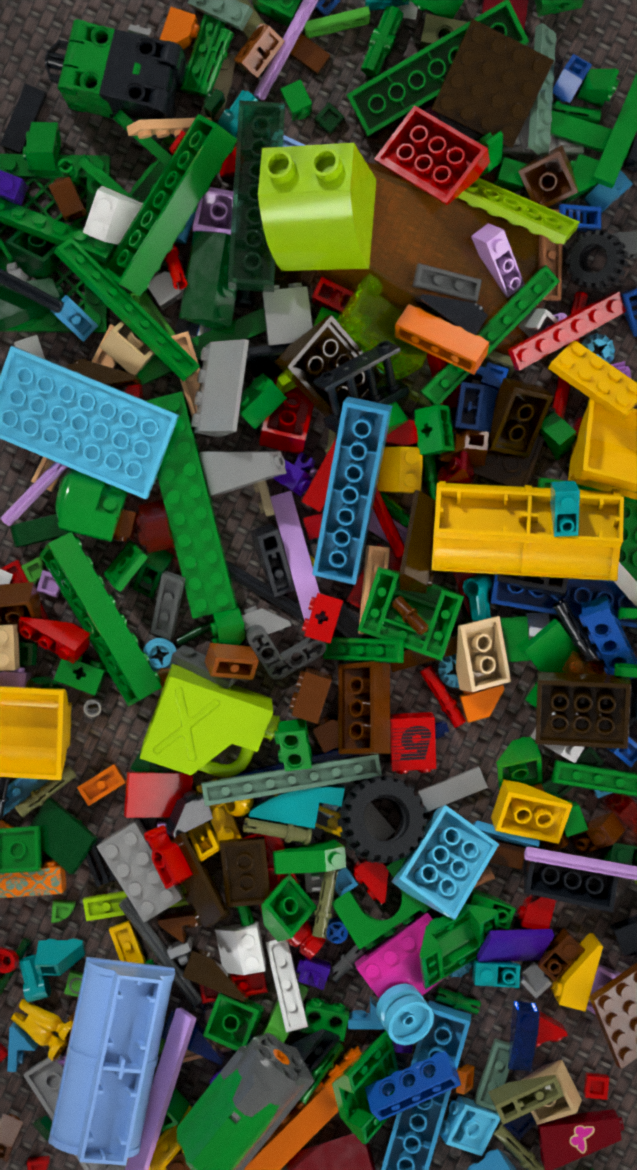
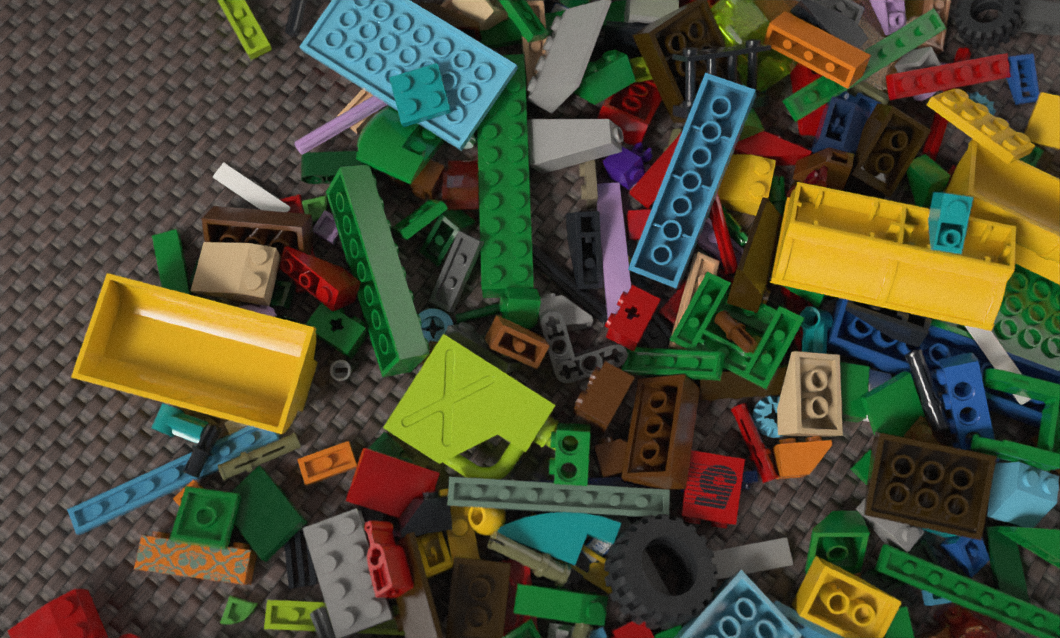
camera: 10 degrees right, 15 degrees down
green brick [414,405,455,455] -> none
none -> teal plate [389,63,452,127]

